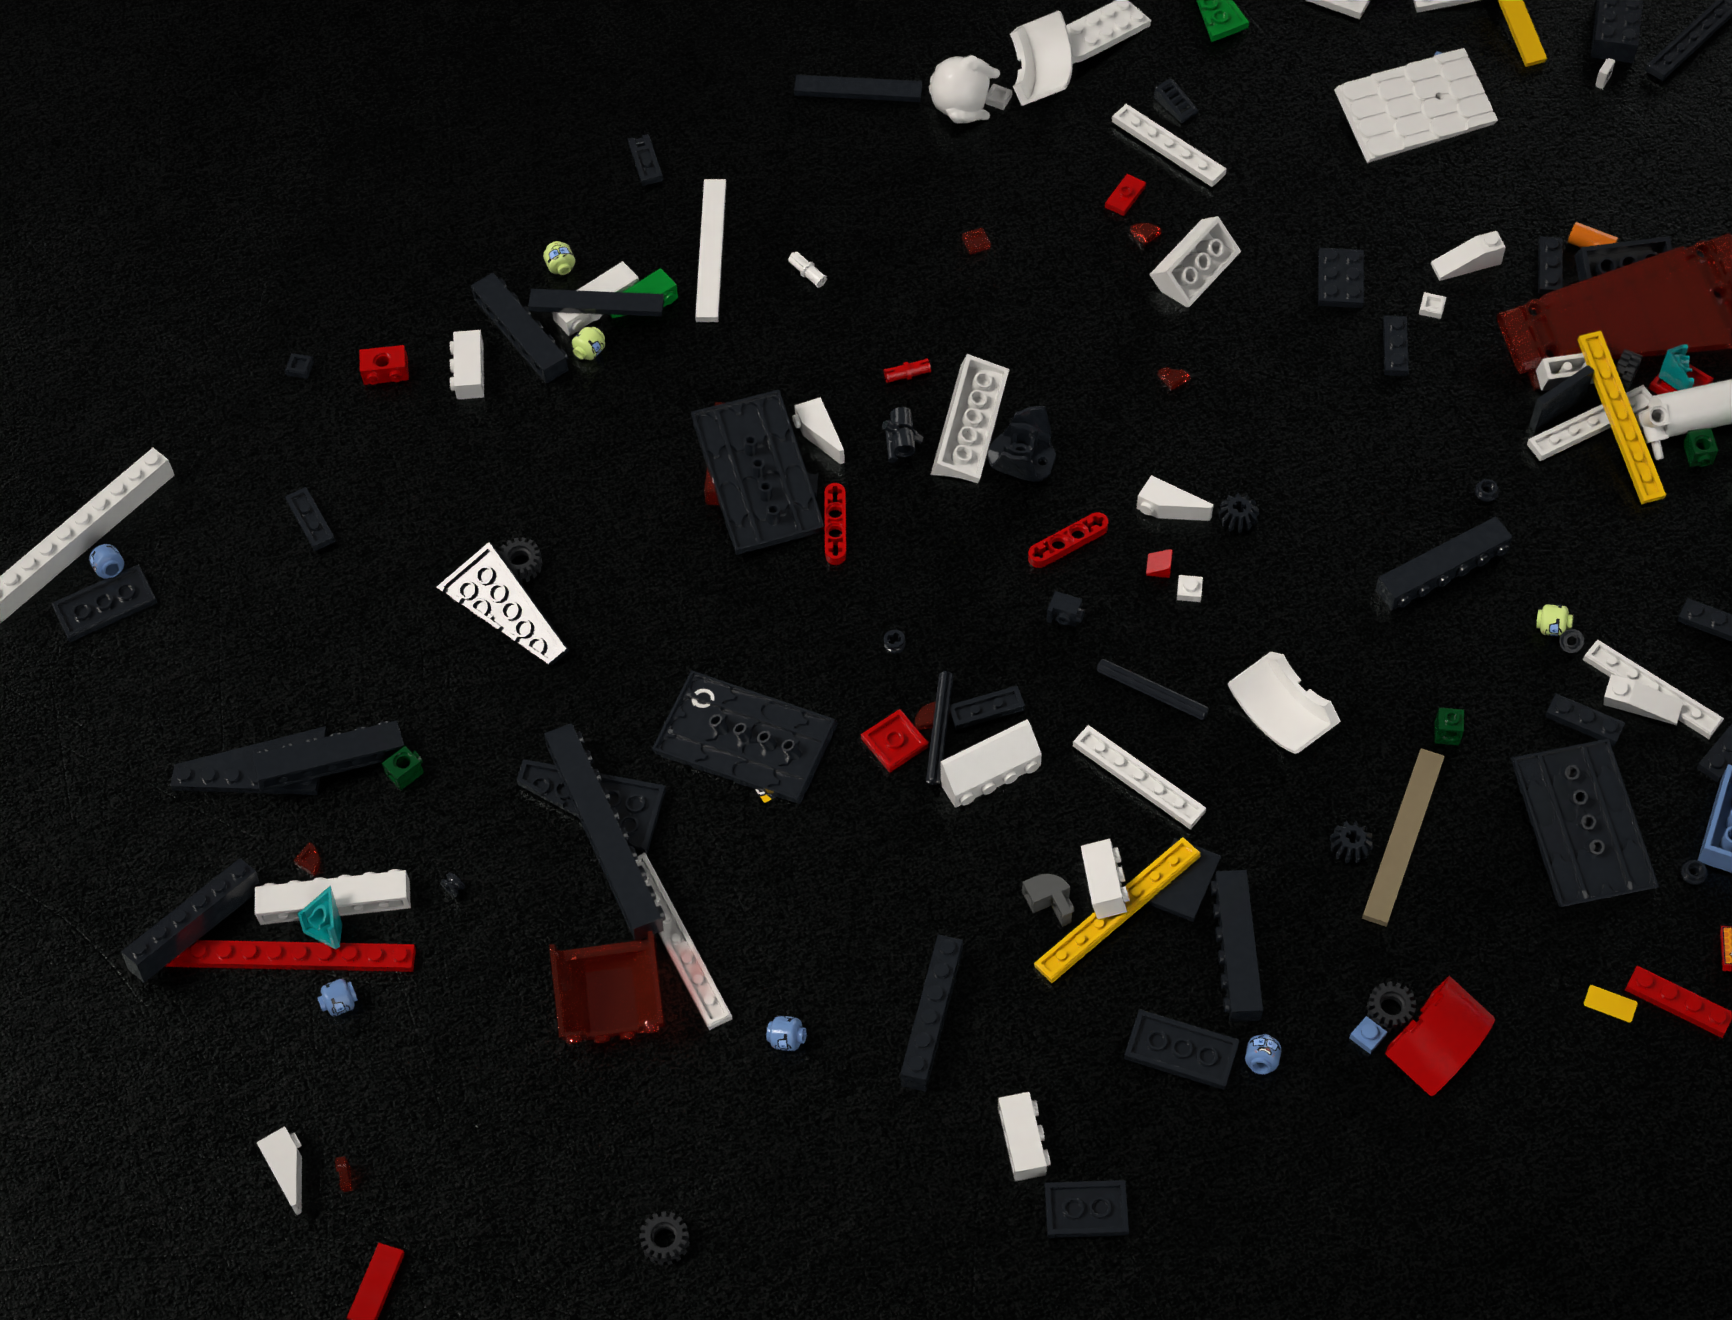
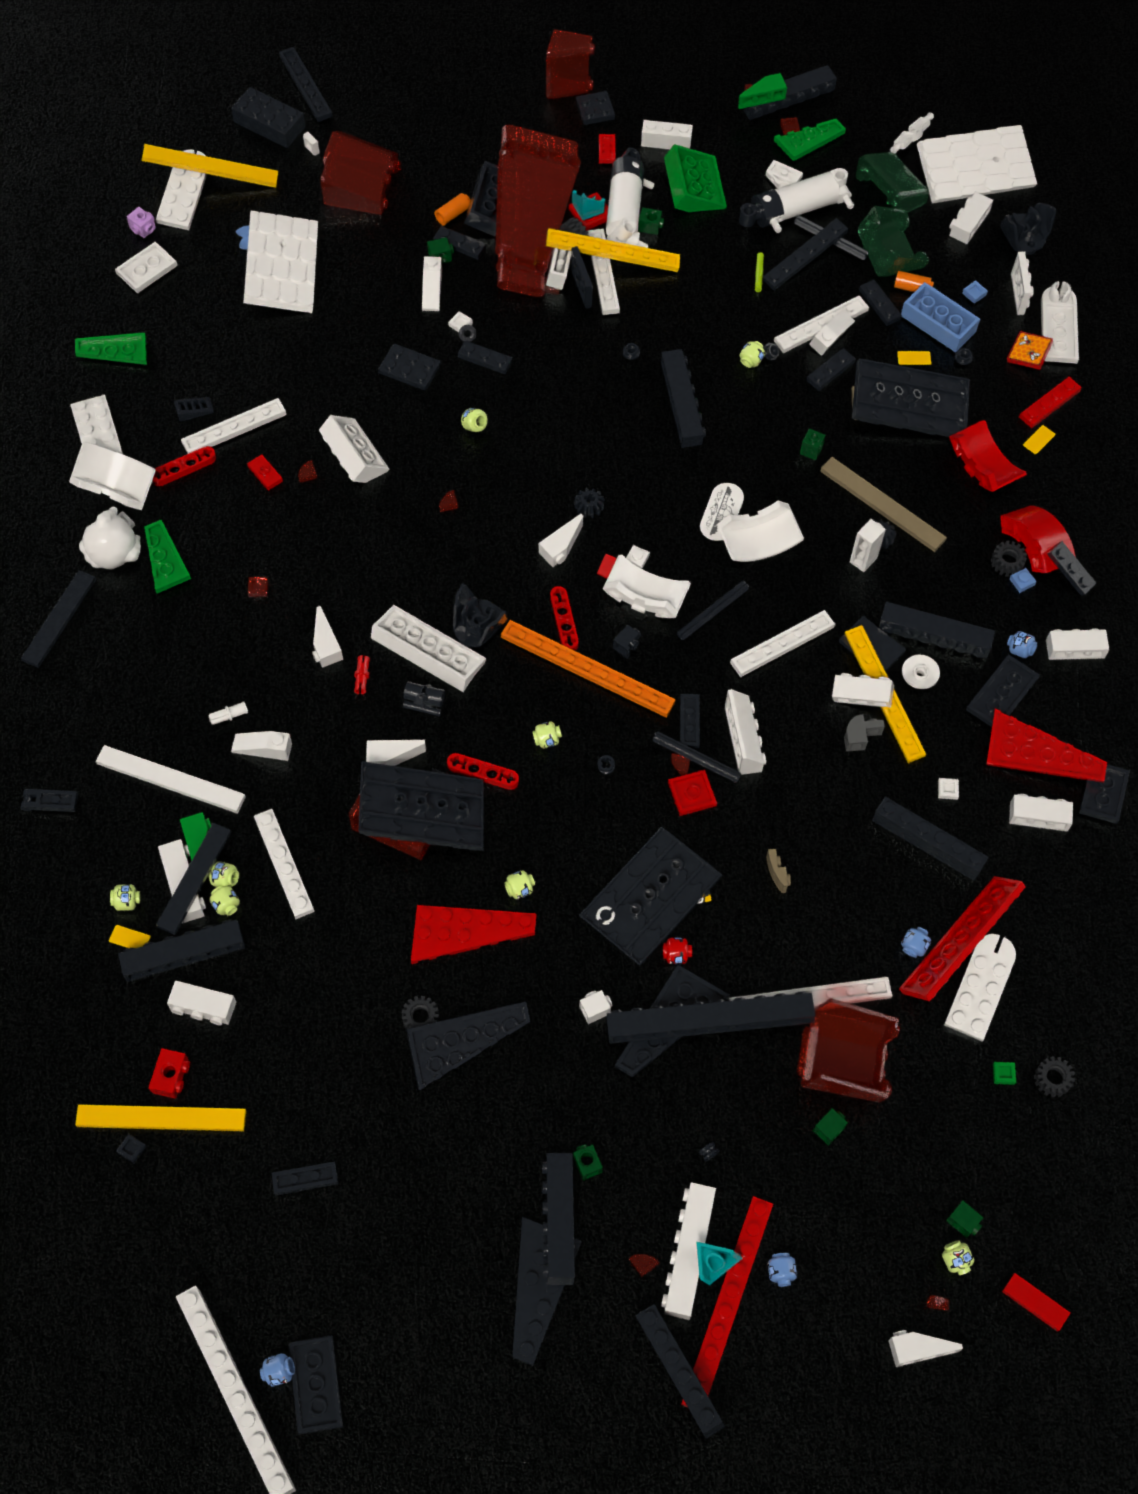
camera: 75 degrees left, 5 degrees up
none -> yellow tile [76,1105,246,1131]
none -> yellow sticker [109,925,150,948]
none -> green wing [145,520,191,593]
none -> red beam [152,446,216,486]
none -> yellowish green head [208,861,239,887]
none -> white slope [231,731,292,761]
none -> white plate [254,809,314,919]
none -> white slope [312,606,343,668]
none -> clear red windscreen [321,131,401,215]
none -> red wing [411,905,536,964]
none -> dark green brick [427,237,454,263]
none -> black plate [459,325,476,342]
none -> yellowish green head [461,408,488,432]
none -> orange plate [501,620,676,718]
none -> yellowish green head [504,870,535,899]
none -> yellowish green head [533,721,562,749]
none -> white brick [579,990,612,1024]
none -> white panel [603,555,691,618]
none -> red head [663,938,692,964]
none -> white sticker [700,483,744,541]
none -> lime piece [755,253,764,292]
none -> dark tan slope [766,849,791,893]
none -> dark green brick [813,1108,848,1146]
none -> white brick [850,519,886,572]
none -> yellow sticker [897,351,931,365]
none -> red plate [899,876,1025,1001]
none -> white dish [902,655,940,689]
none -> white tile [938,778,959,800]
none -> yellowish green head [942,1241,974,1275]
none -> white plate [944,934,1016,1041]
none -> dark green brick [946,1201,983,1238]
none -> red panel [949,420,1027,492]
none -> red wing [986,708,1107,783]
none -> green tile [993,1062,1016,1085]
none -> white brick [1046,629,1109,660]
none -> black plate [1047,541,1096,596]

